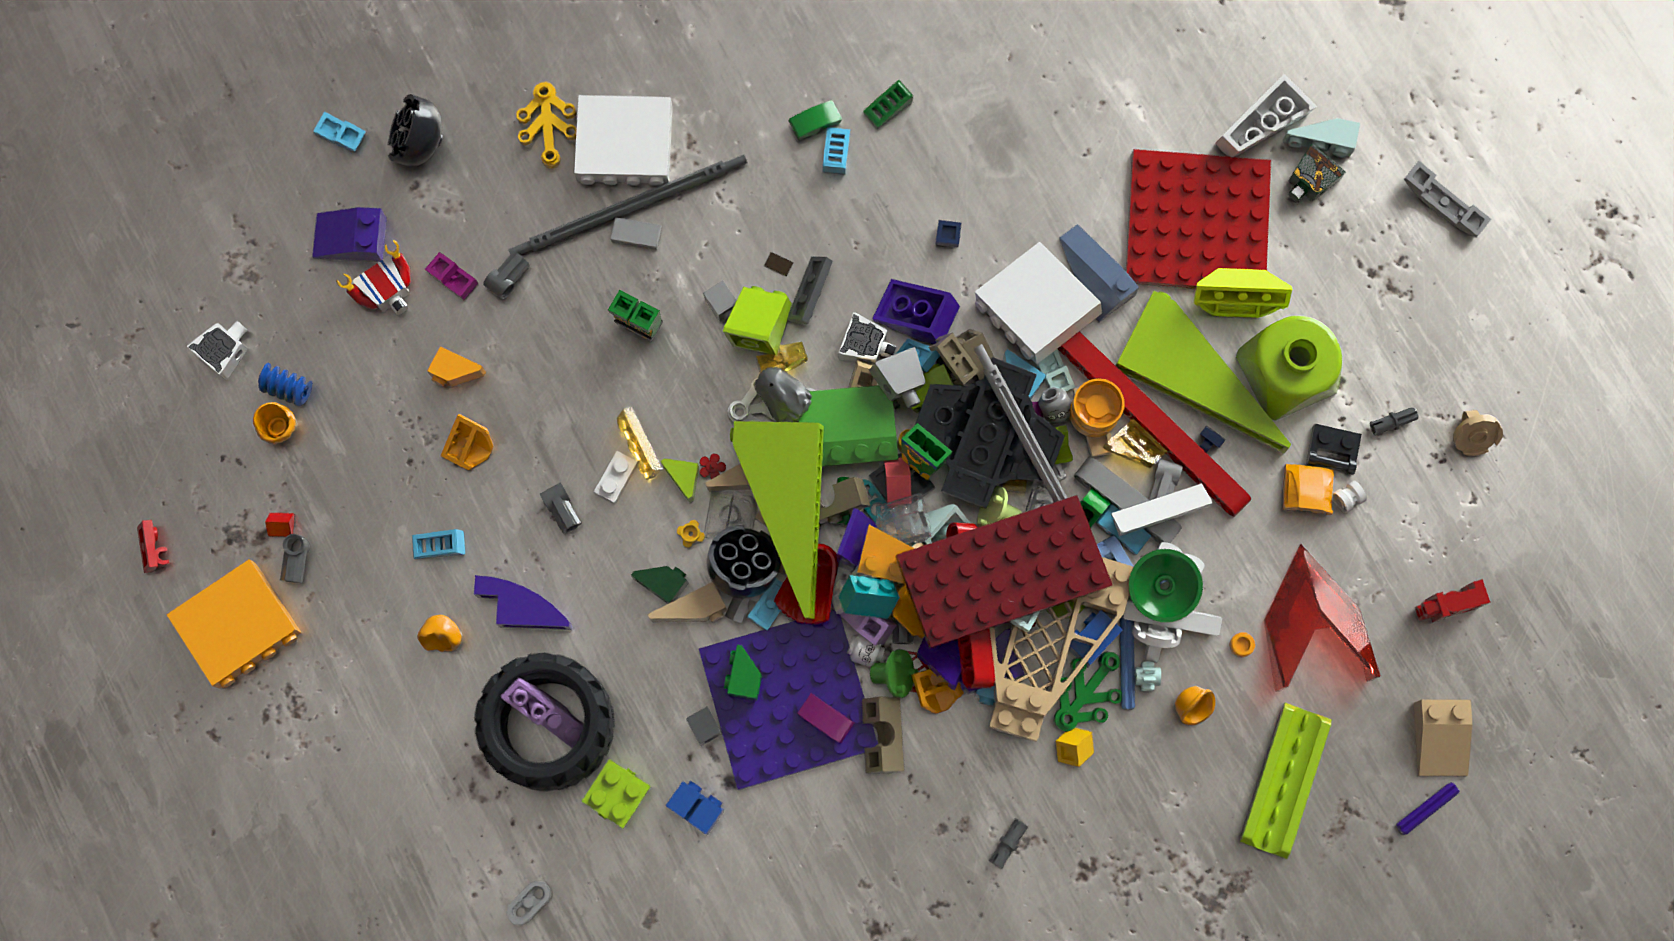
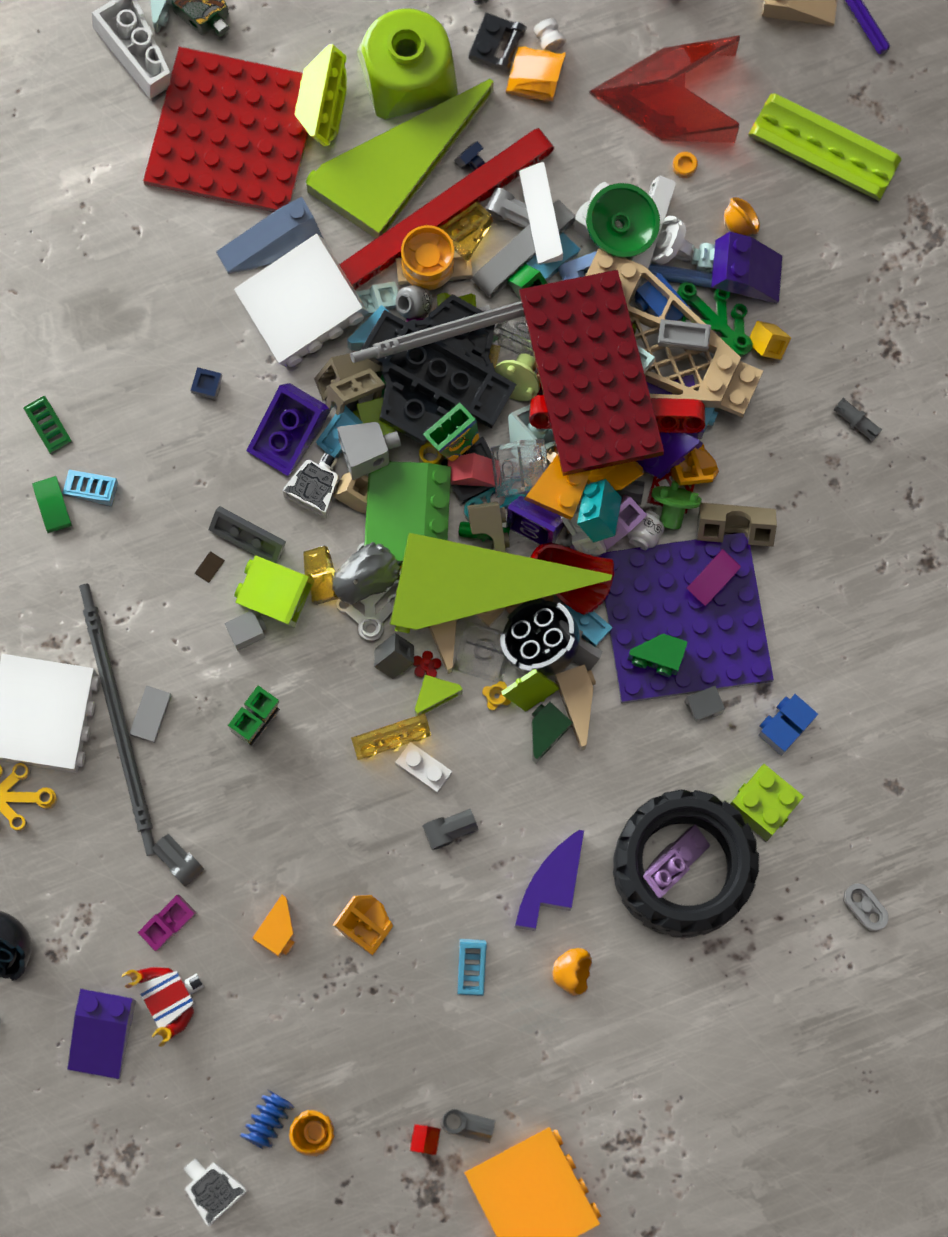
camera: 85 degrees left, 0 degrees up
none -> dark grey panel [374,633,414,679]
none -> lime piece [501,669,560,712]
none -> light grey tile [657,319,711,352]
none -> dark purple slope [711,232,783,304]

